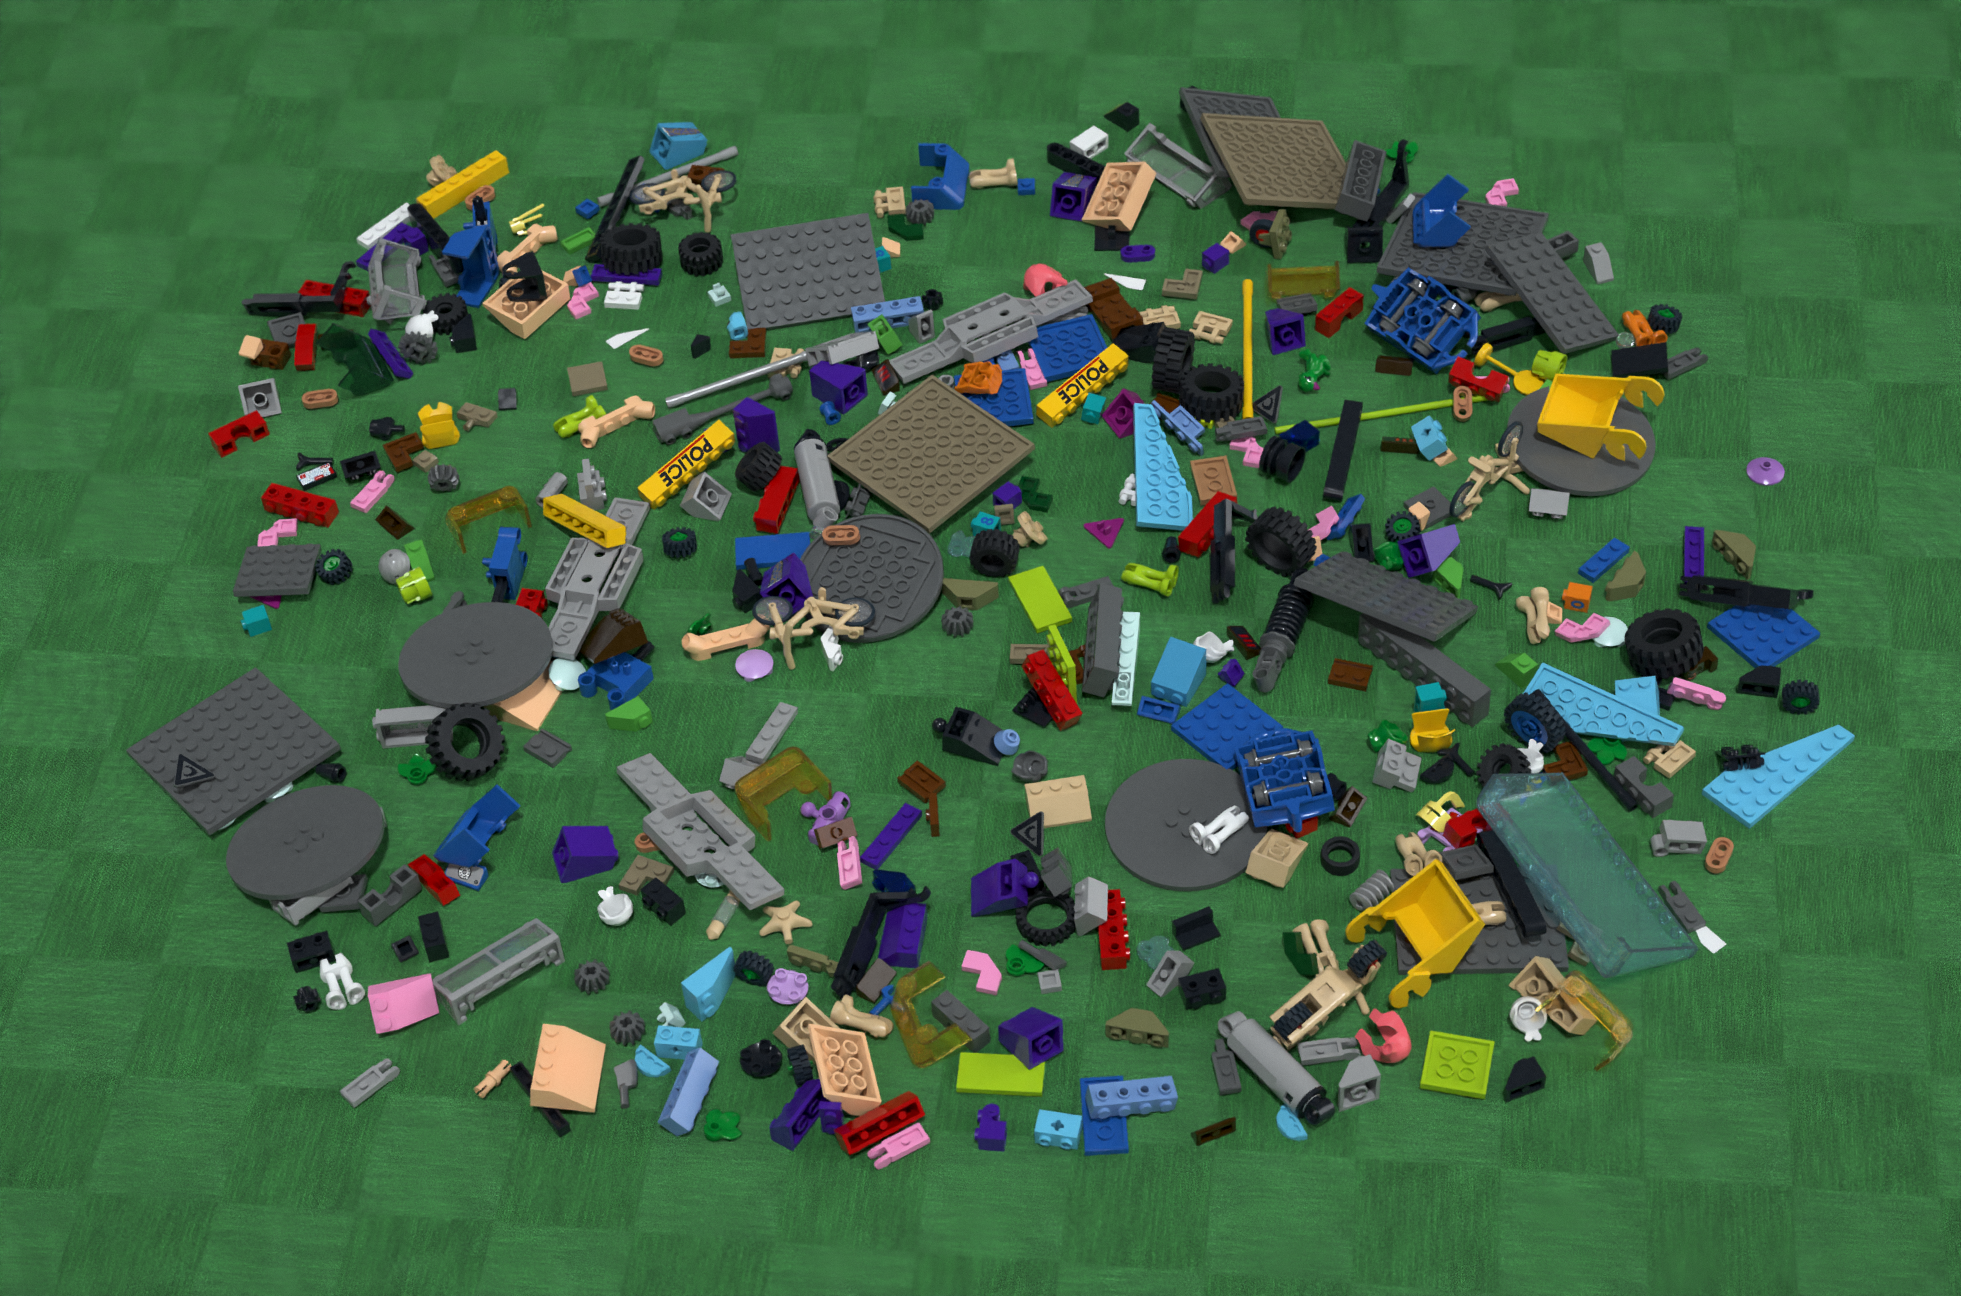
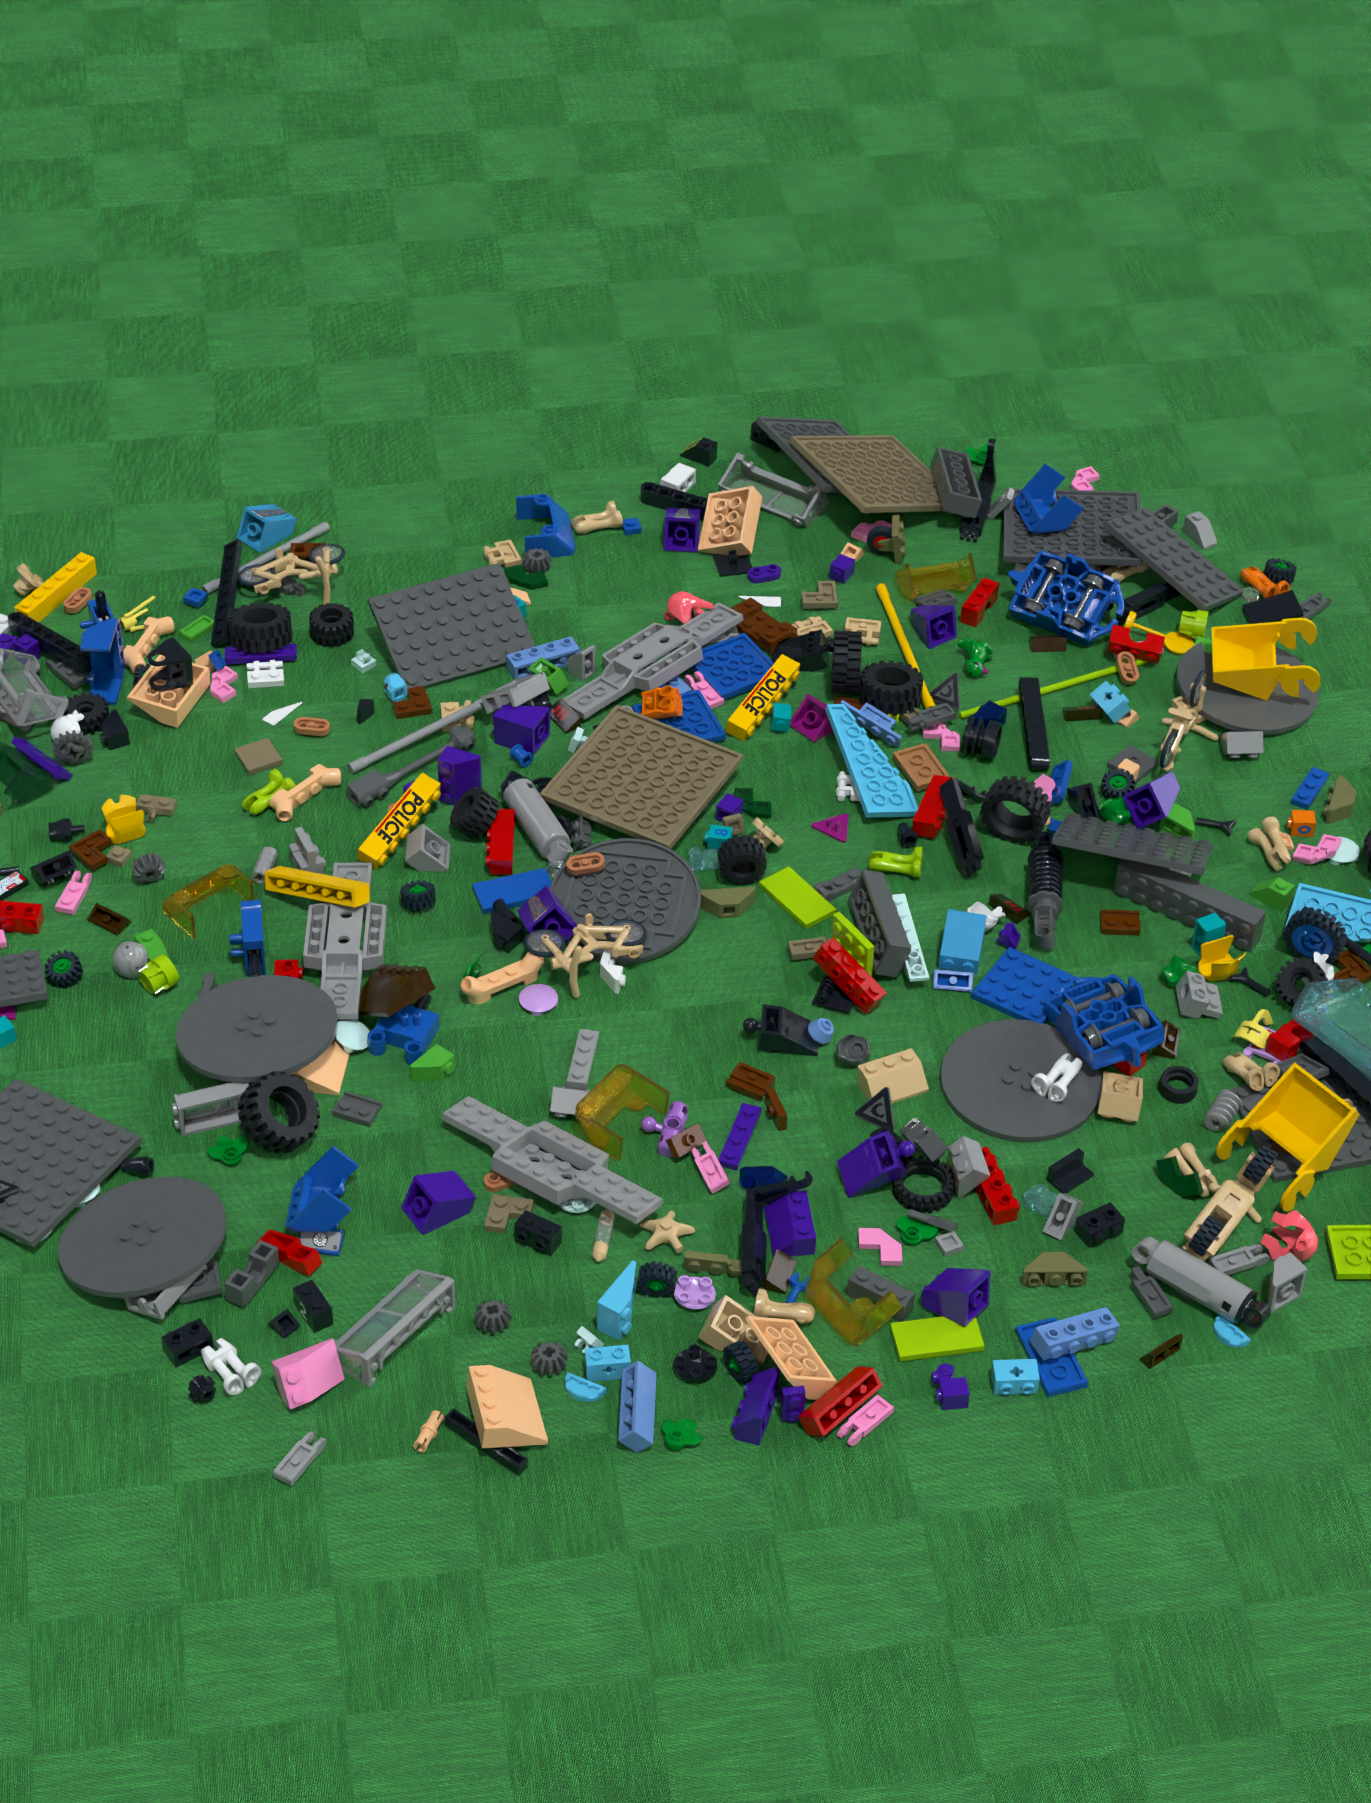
camera: 20 degrees left, 5 degrees down
black slope [498,388,518,411] -> none
white hat [597,886,633,926] -> none
dark grey piece [614,1059,638,1109] -> none
black gear [921,289,944,311] -> none
dark grey gear [941,606,974,637] -> none
black hose [1346,225,1383,263] -> none
black plate [1420,753,1454,784] -> none

